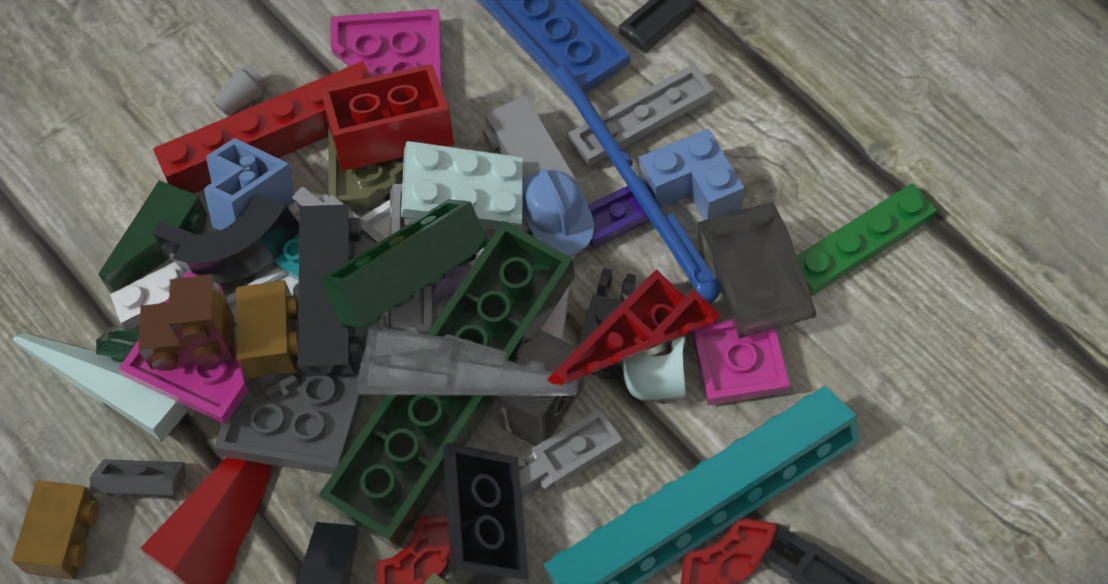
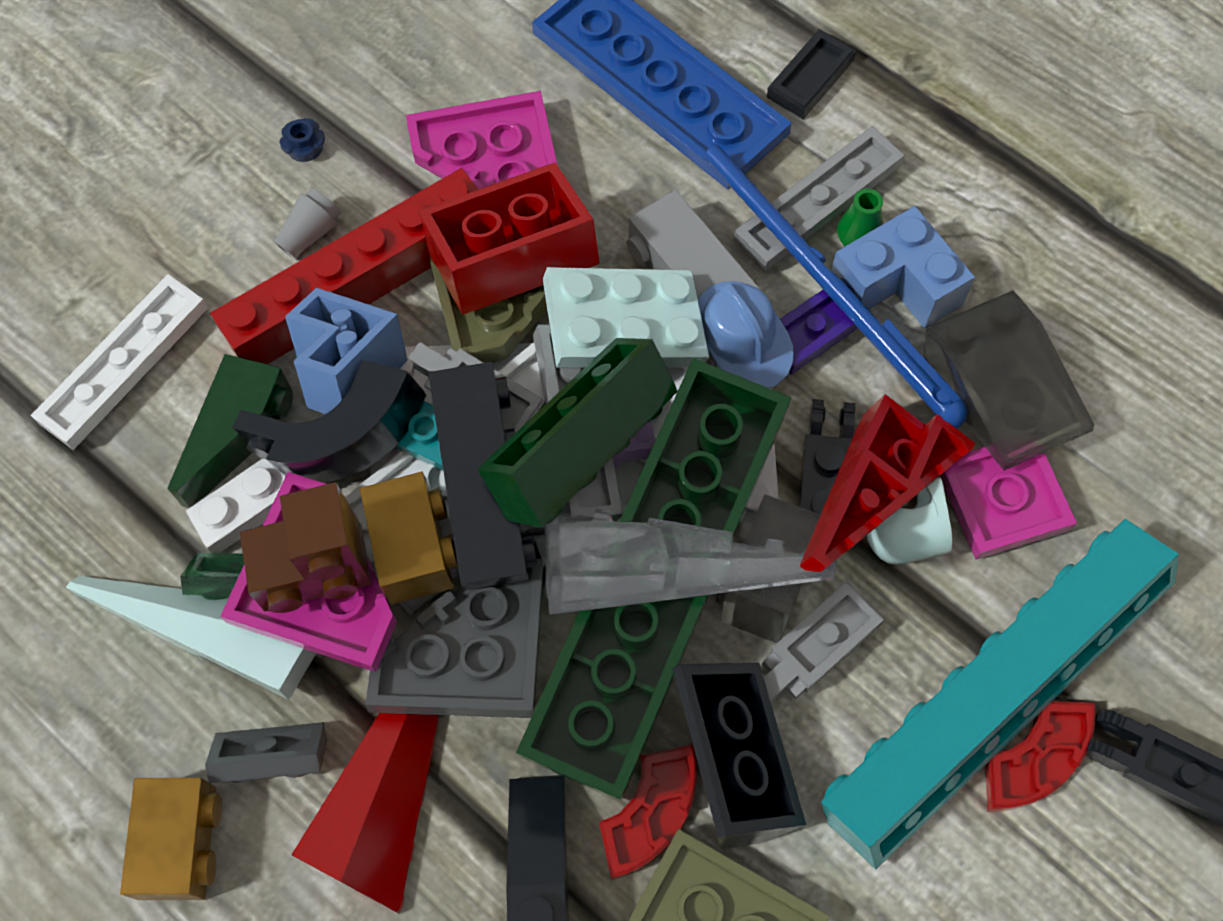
camera: 10 degrees left, 5 degrees up
green plate [787,183,937,297] -> none
none -> white plate [31,274,208,450]
none -> dark blue plate [279,118,325,162]
none -> green cone [837,189,884,247]

